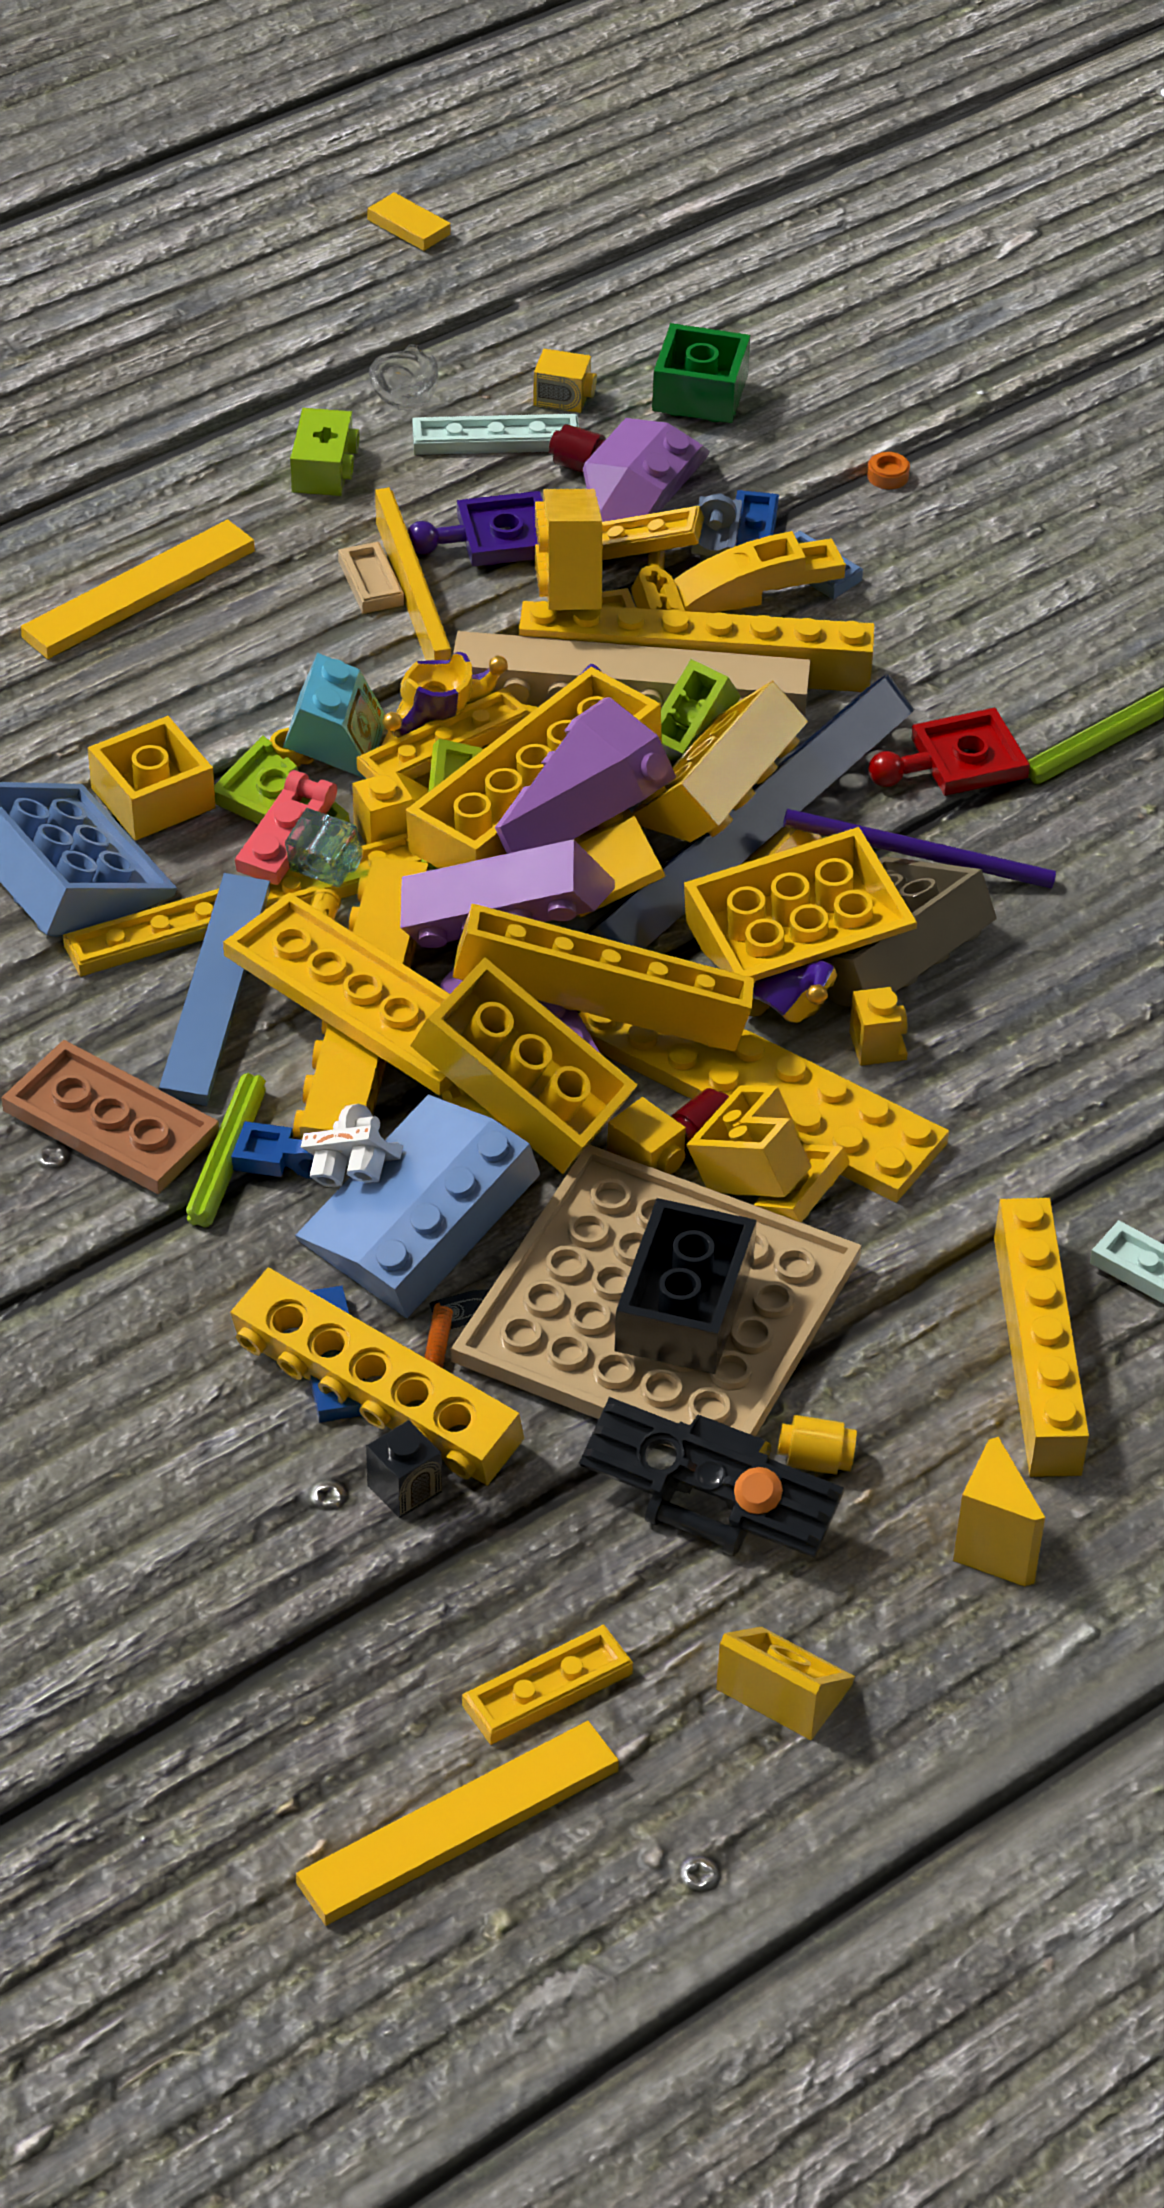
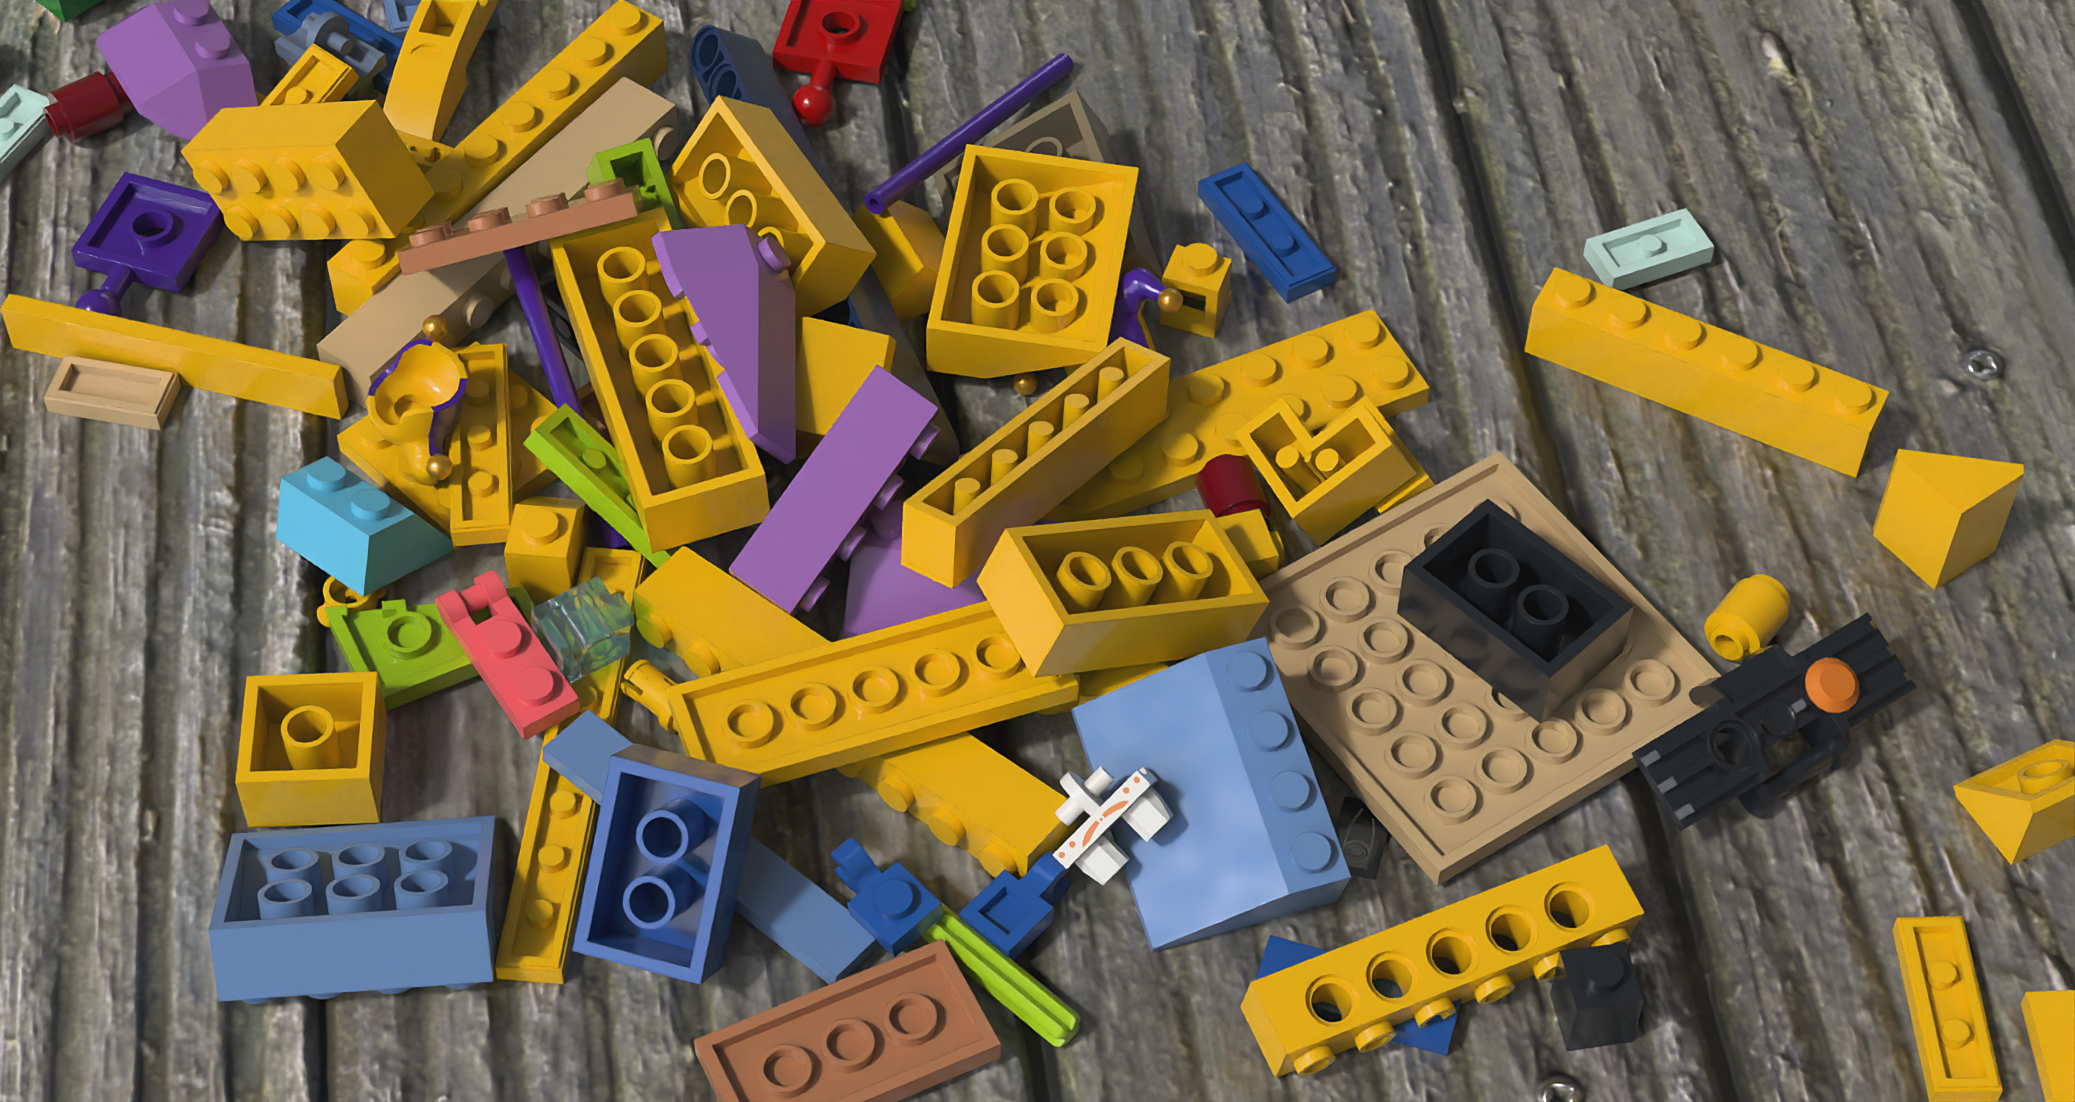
camera: 60 degrees left, 5 degrees up
orange piece [424,1303,453,1368] -> none
none -> nougat plate [397,177,645,276]
none -> blue brick [572,743,762,984]
none -> blue plate [830,837,944,957]
none -> blue tile [1197,162,1337,303]

